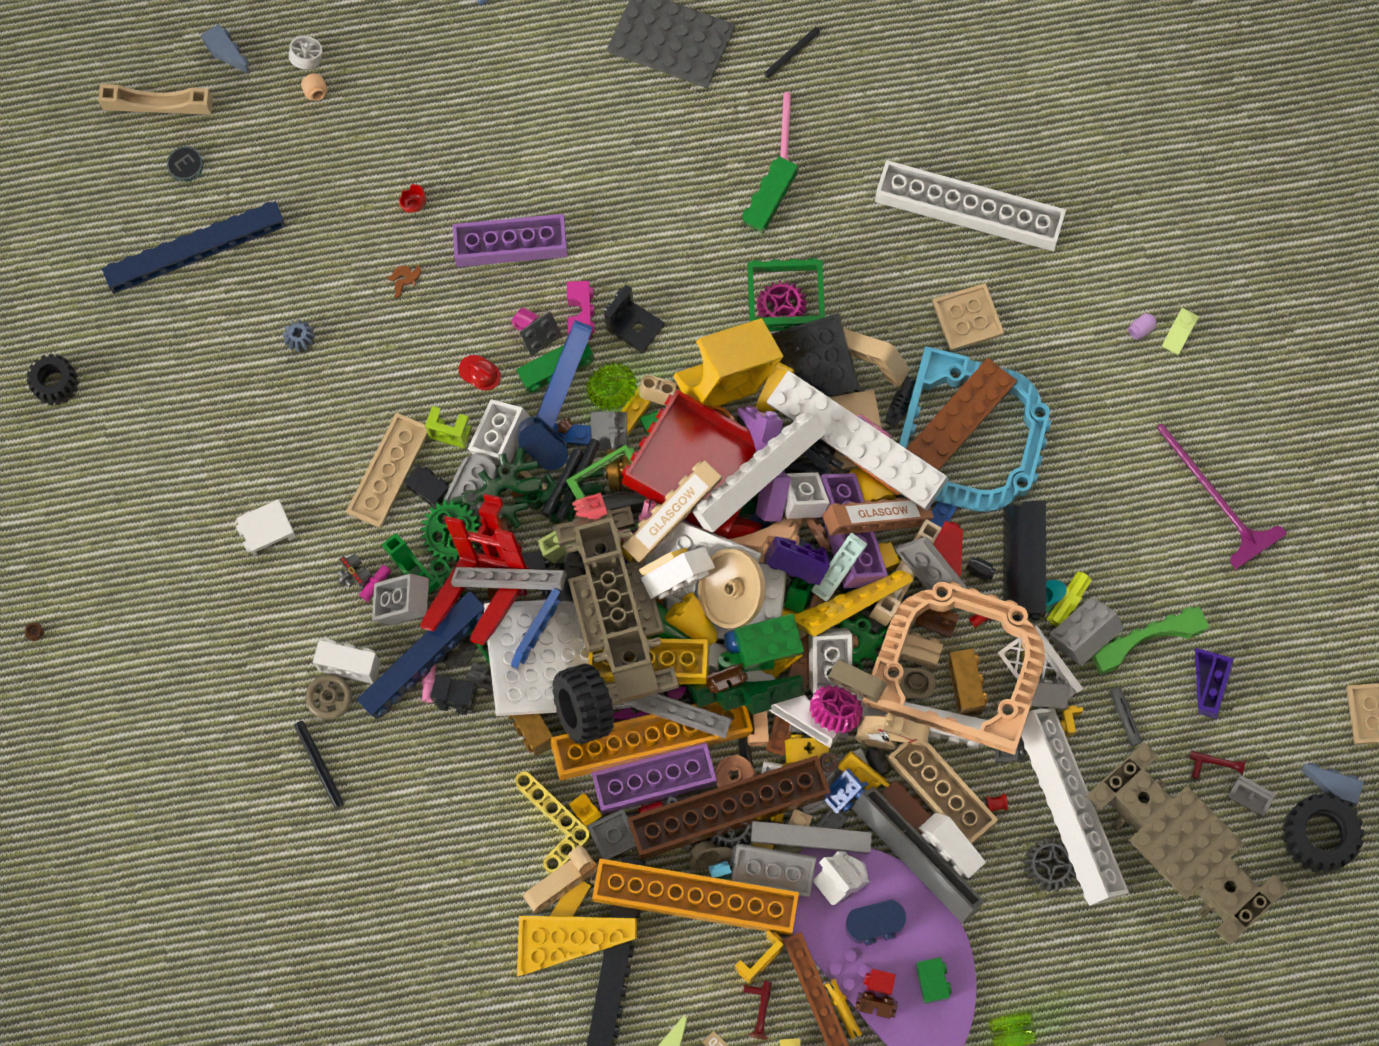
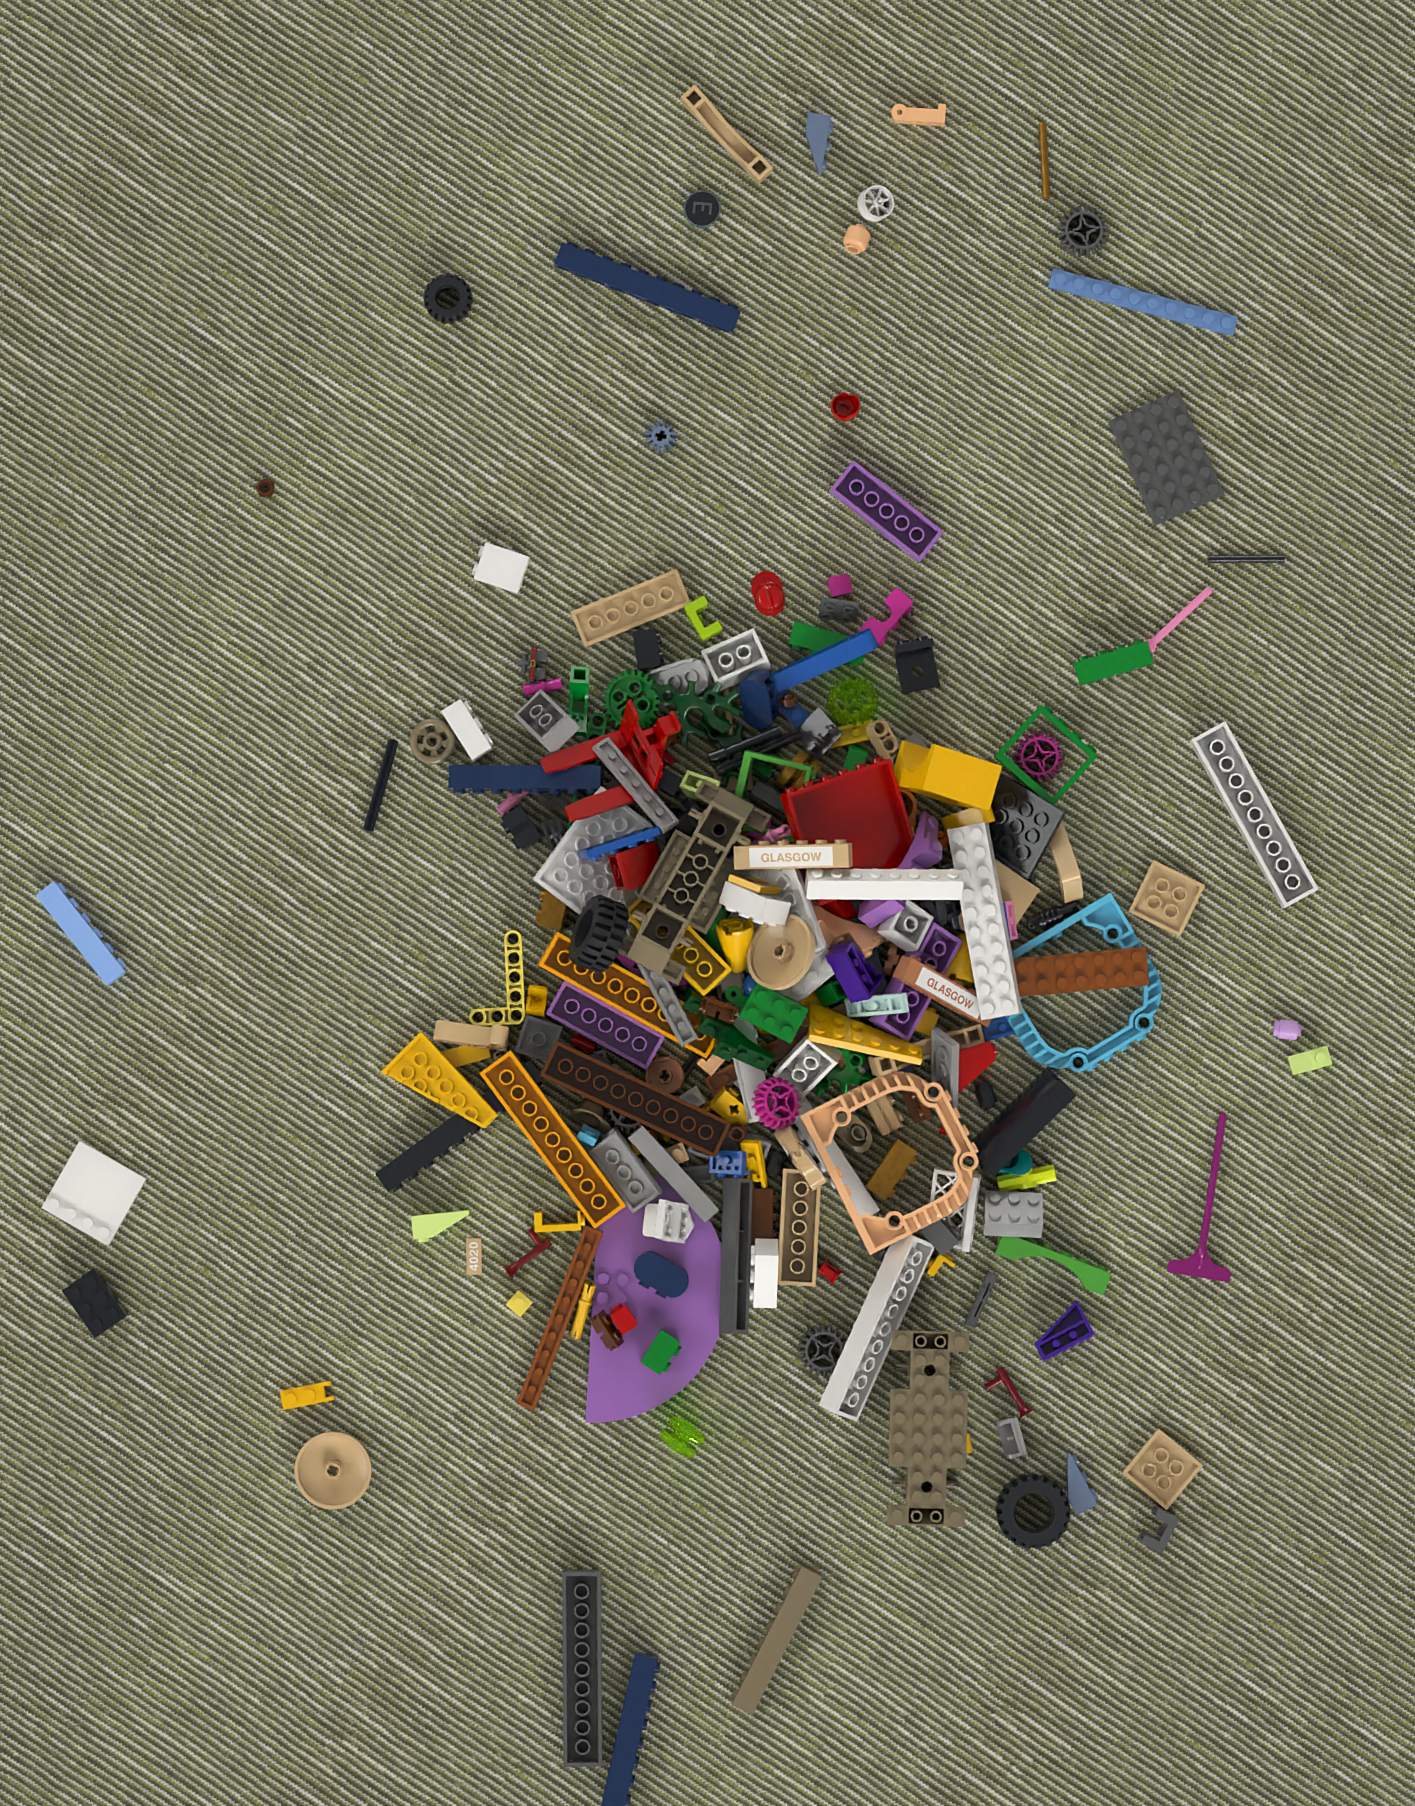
camera: 40 degrees right, 15 degrees up
dark orange piece [387,265,421,298] -> none
coral plate [572,493,608,519] -> none
dark tan beam [828,660,887,703] -> none
none -> red slope [607,840,660,891]

